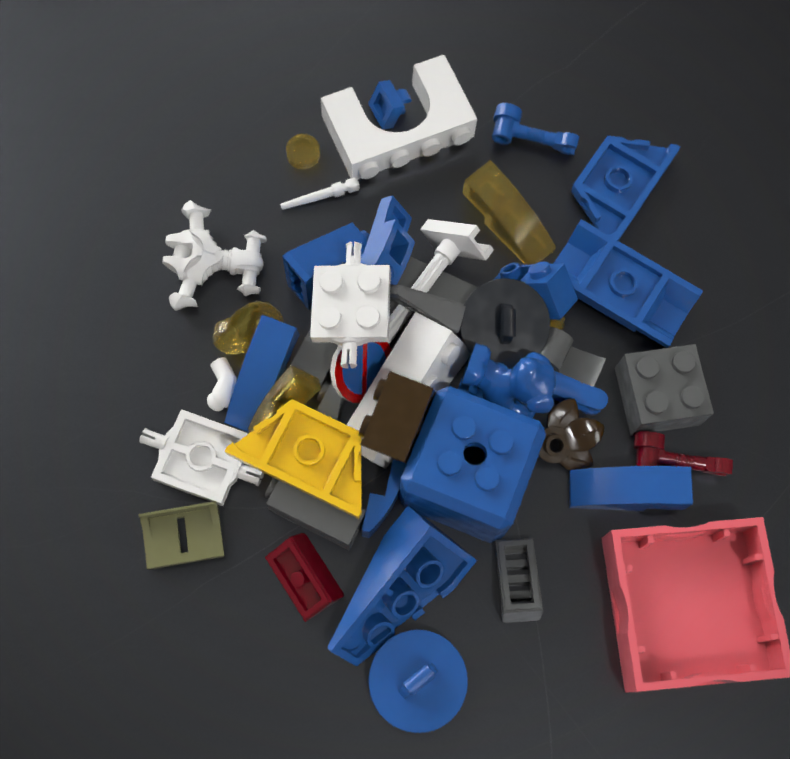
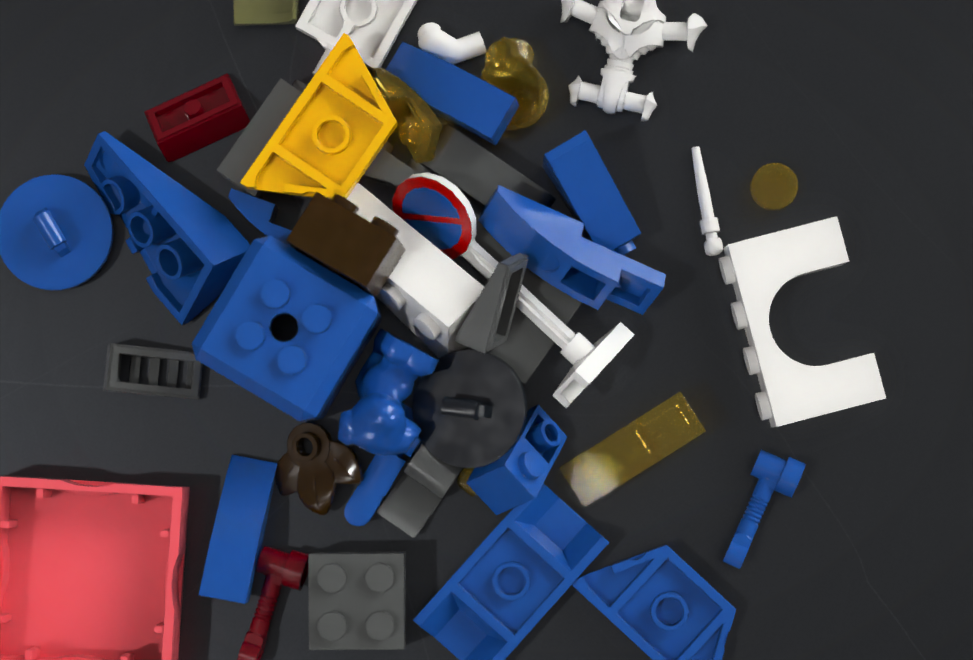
camera: 105 degrees right, 15 degrees up
white plate [310,242,391,369] -> none
blue tile [368,80,412,130] -> none

